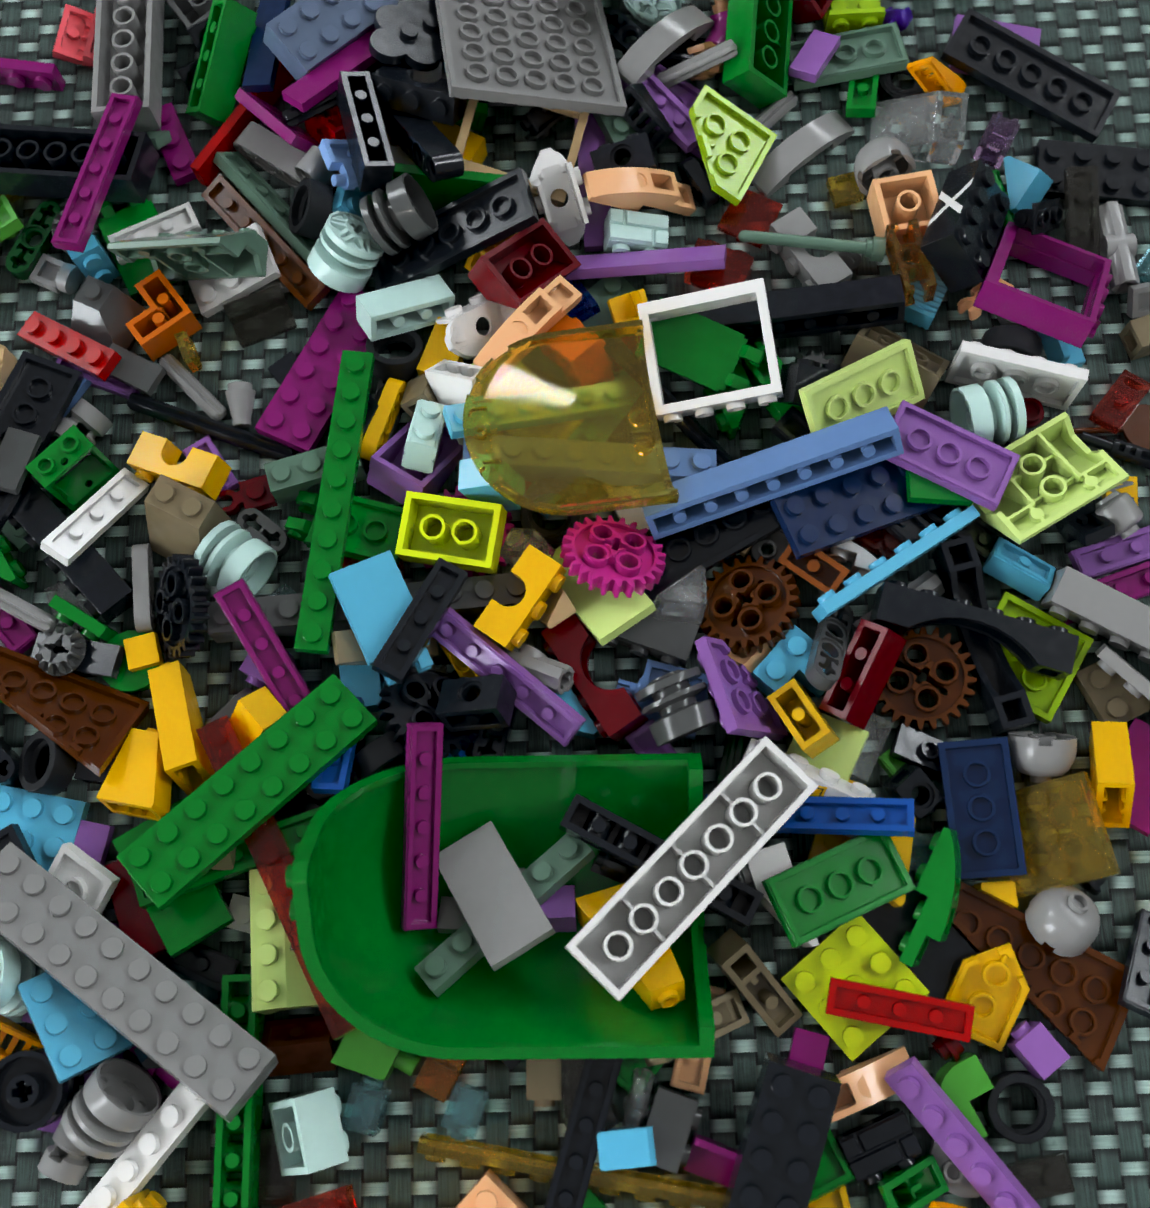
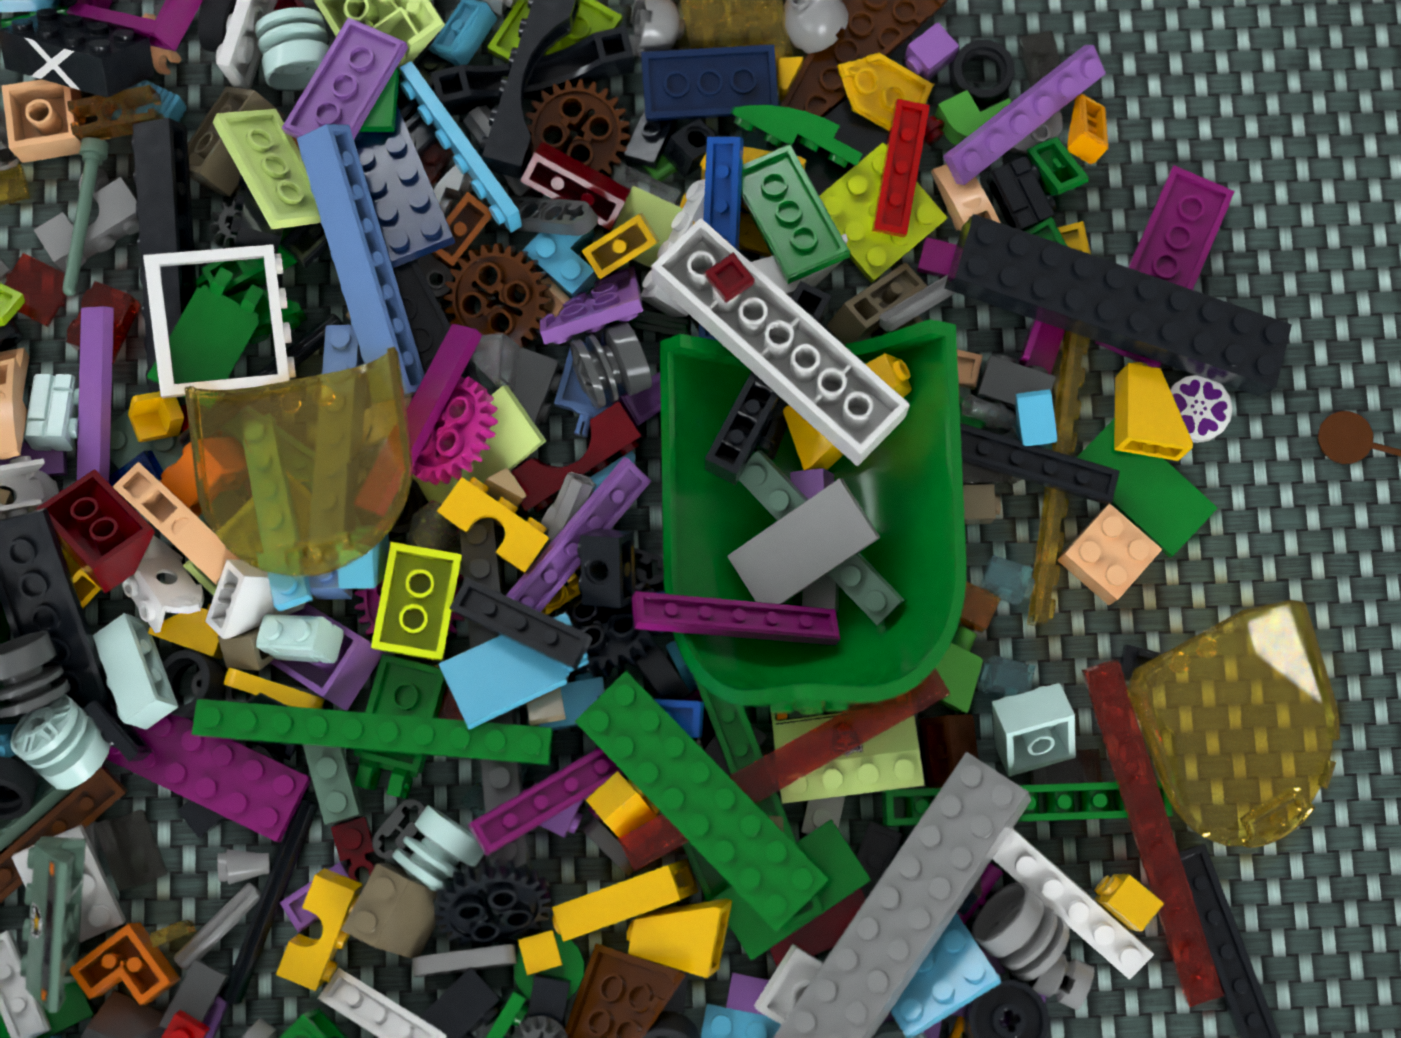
camera: 100 degrees left, 5 degrees up
none -> black plate [84,700,152,762]
none -> magenta tile [355,323,482,519]
none -> dark red tile [705,252,755,303]
none -> light grey axle [879,275,956,332]

